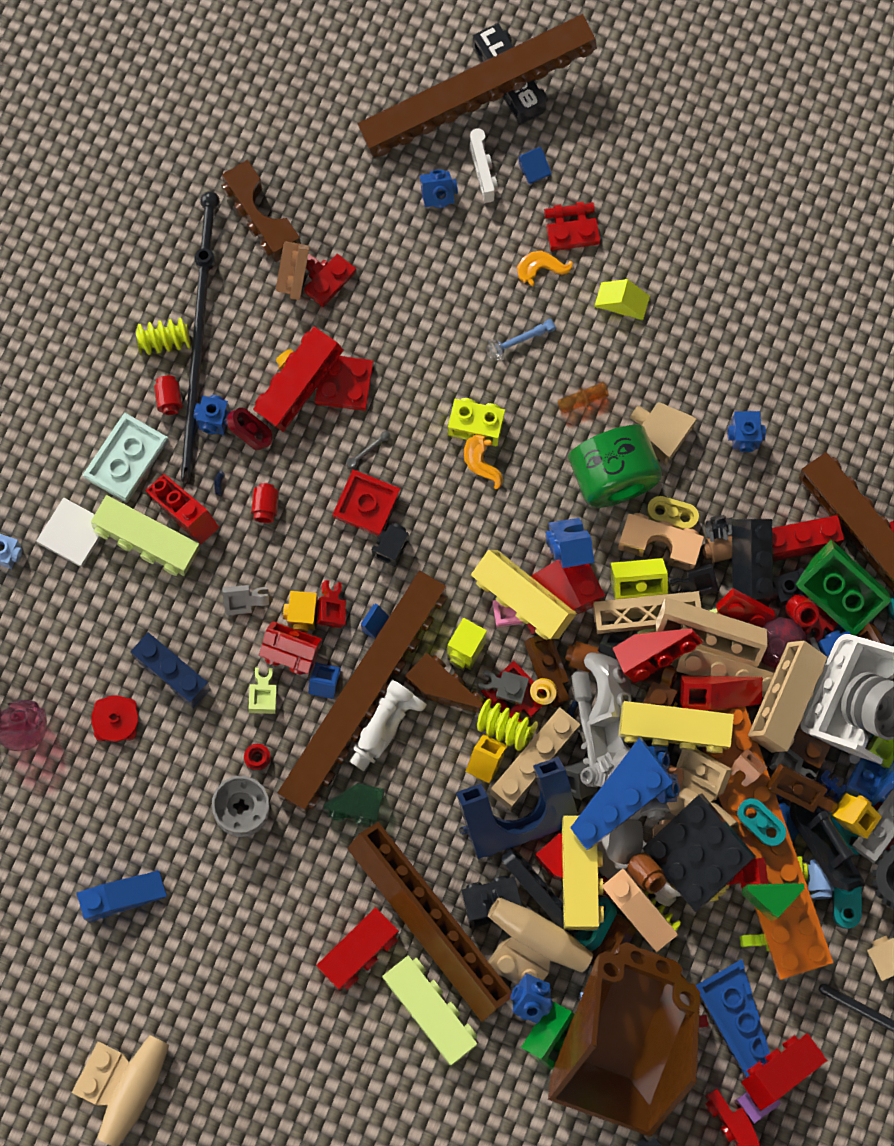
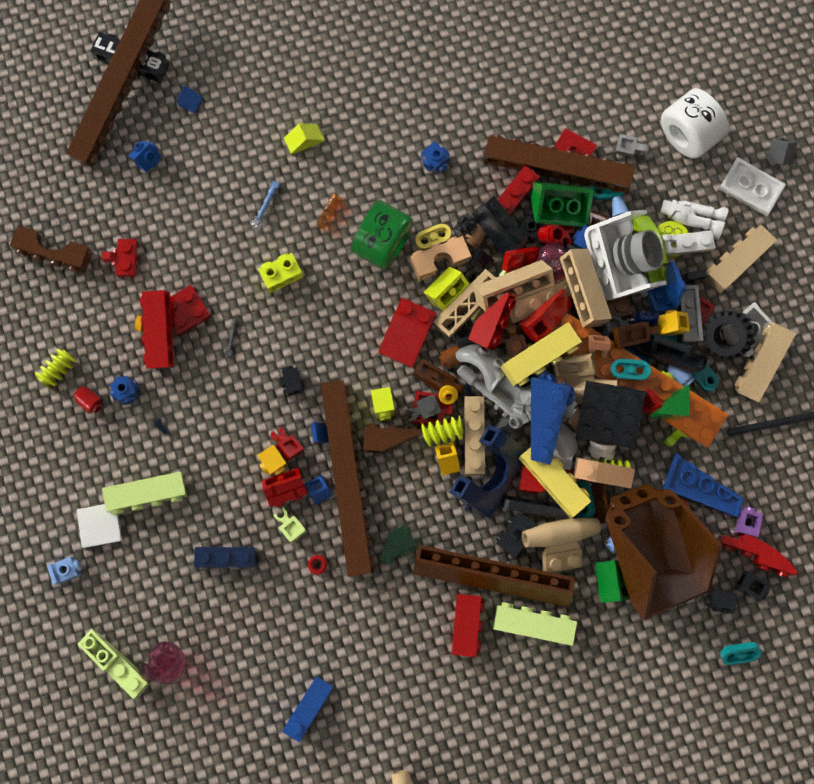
camera: 40 degrees left, 5 degrees up
light aqua tile [82,412,169,503] -> none
red piece [91,695,139,742] -> none
red slope [145,474,220,545] -> none
black bar [181,192,220,483] -> none
light grey wheel [212,776,269,837] -> none
light grey plate [223,585,269,615] -> none
dark red plate [227,407,272,450] -> none
red brick [251,483,279,523] -> none
medium nougat bracket [276,241,309,300] -> none
red plate [332,469,401,536] -> none
white piece [349,680,427,771] -> none
light orange piece [464,434,503,489] -> none
white plate [470,129,498,203] -> none
light yellow brick [471,550,577,640] -> none
bright pink tile [492,600,522,628] -> none
blue brick [511,973,553,1024] -> none
light orange piece [517,251,573,286] -> none
red plate [544,201,600,251] -> none
blue arch [545,518,594,568] -> none
dark orange brick [627,853,666,893] -> none
tan torso [630,403,696,465] -> none
red brick [741,1033,828,1110] -> none

